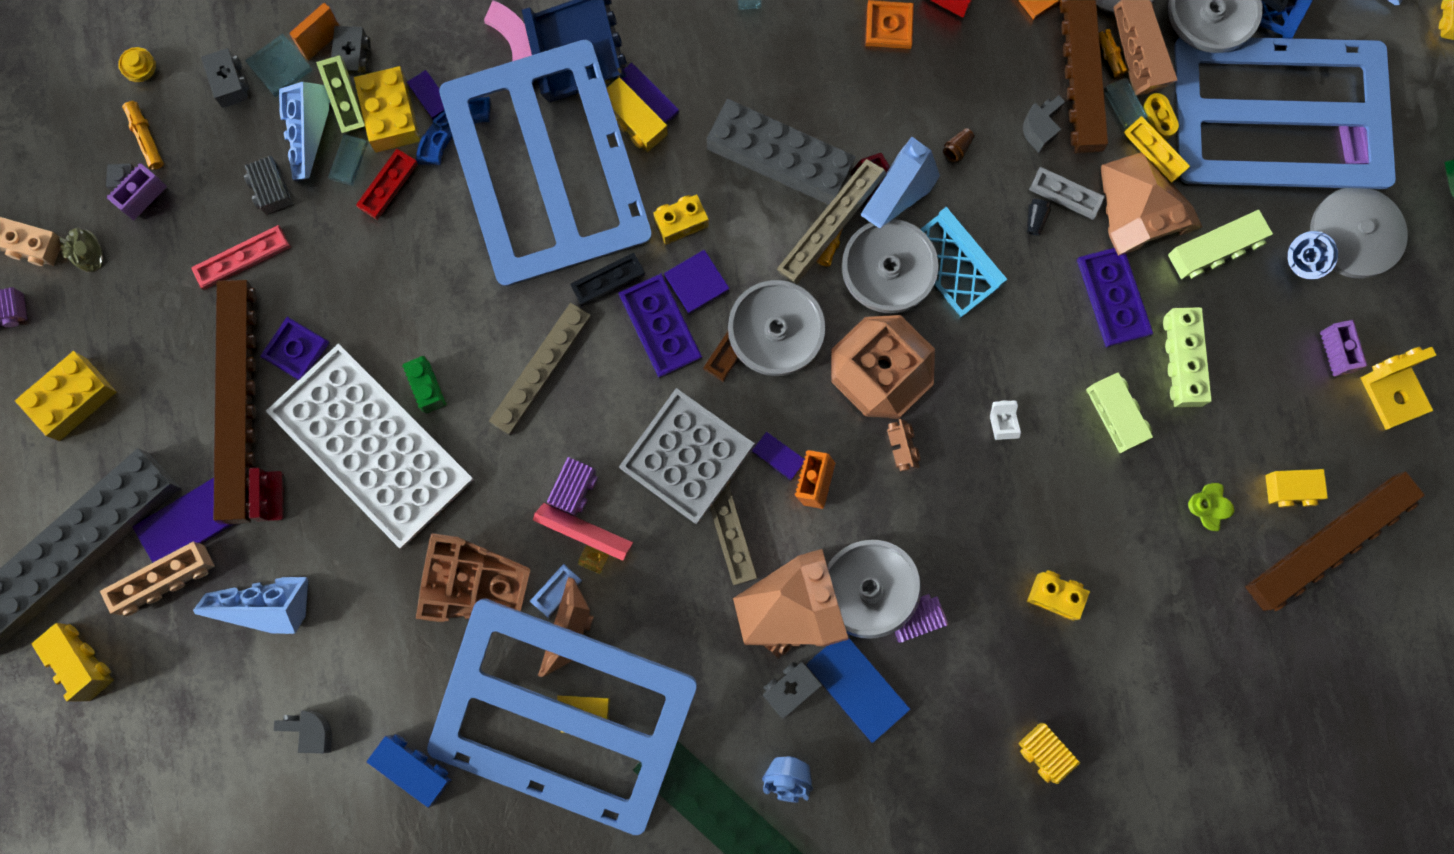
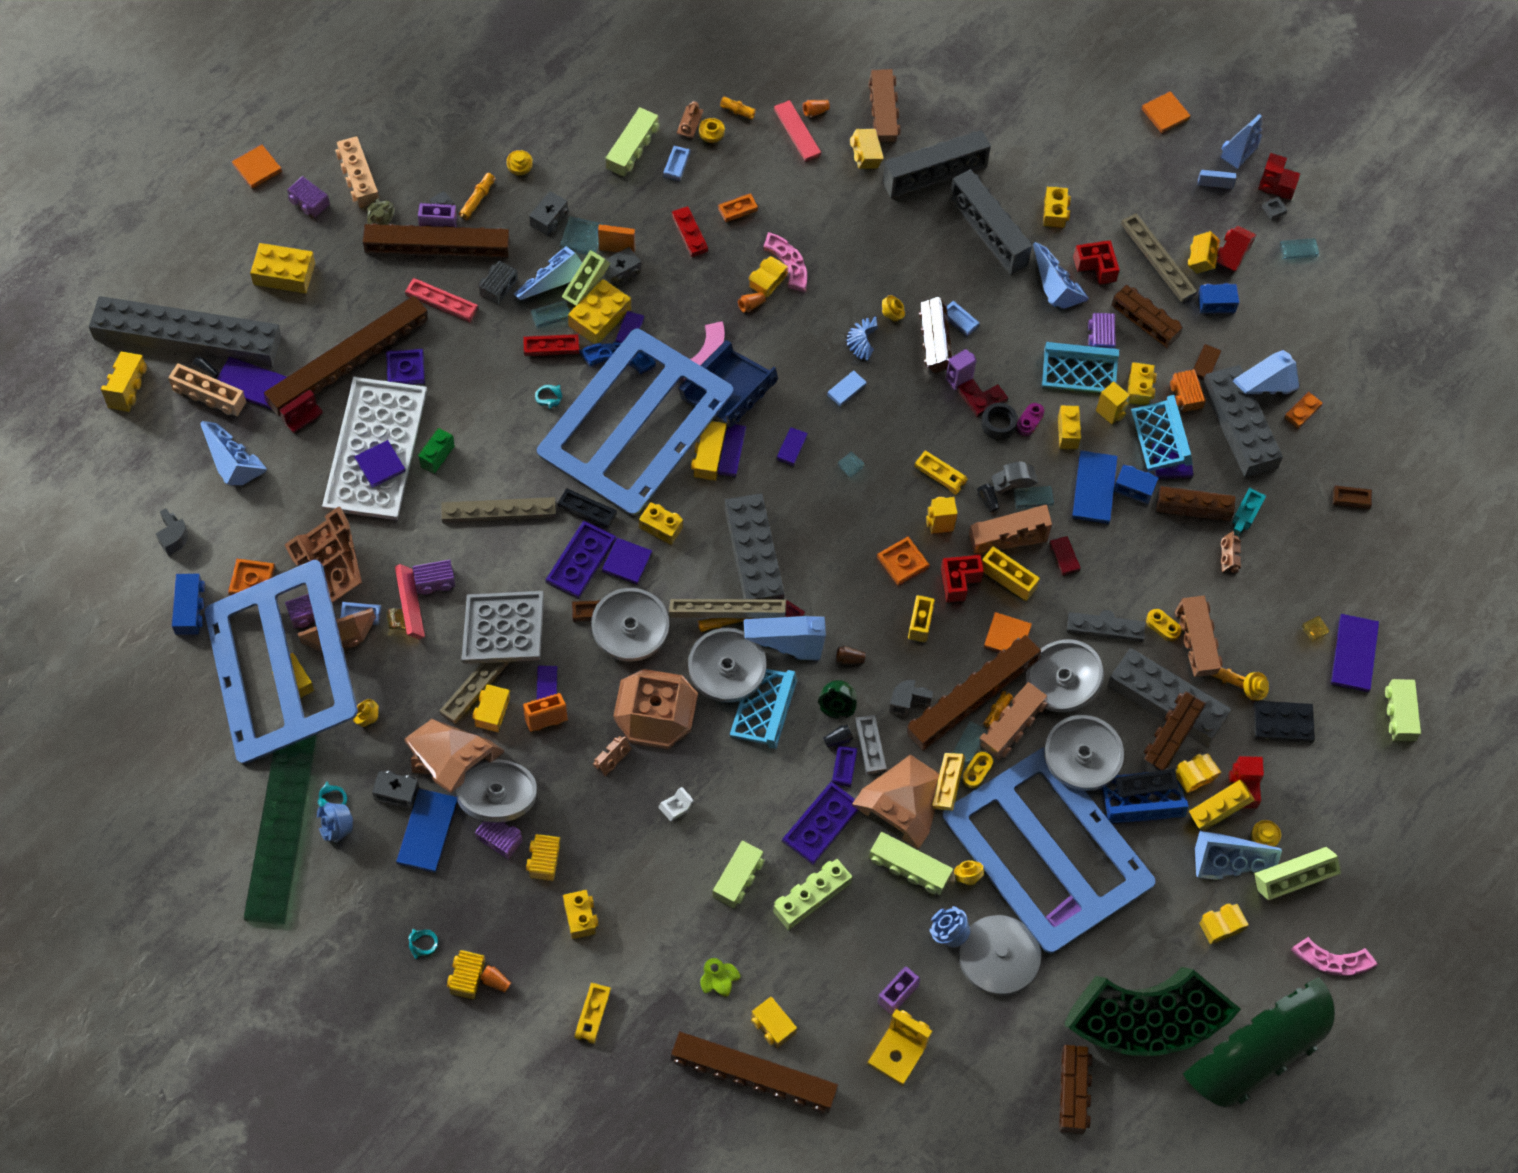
camera: 55 degrees right, 15 degrees down
none -> black cone [190,356,219,379]
none -> orange tile [228,558,275,596]
none -> medium lavender brick [285,594,315,628]
none -> teal piece [317,782,347,807]
none -> yellow plate [353,699,379,727]
none -> dark purple tile [354,440,406,488]
none -> reddish brown brick [363,223,510,257]
none -> teal piece [408,929,438,959]
none -> yellow brick [473,684,510,733]
none -> orange cone [479,965,511,993]
none -> yellow brick [526,834,560,881]
none -> teal piece [535,385,562,409]
none -> yellow plate [574,982,611,1044]
none -> dark purple tile [776,427,808,466]
none -> dark green cylinder [818,680,857,719]
none -> dark purple tile [832,745,858,787]
none -> yellow brick [908,595,935,642]
none -> yellow plate [954,860,984,885]

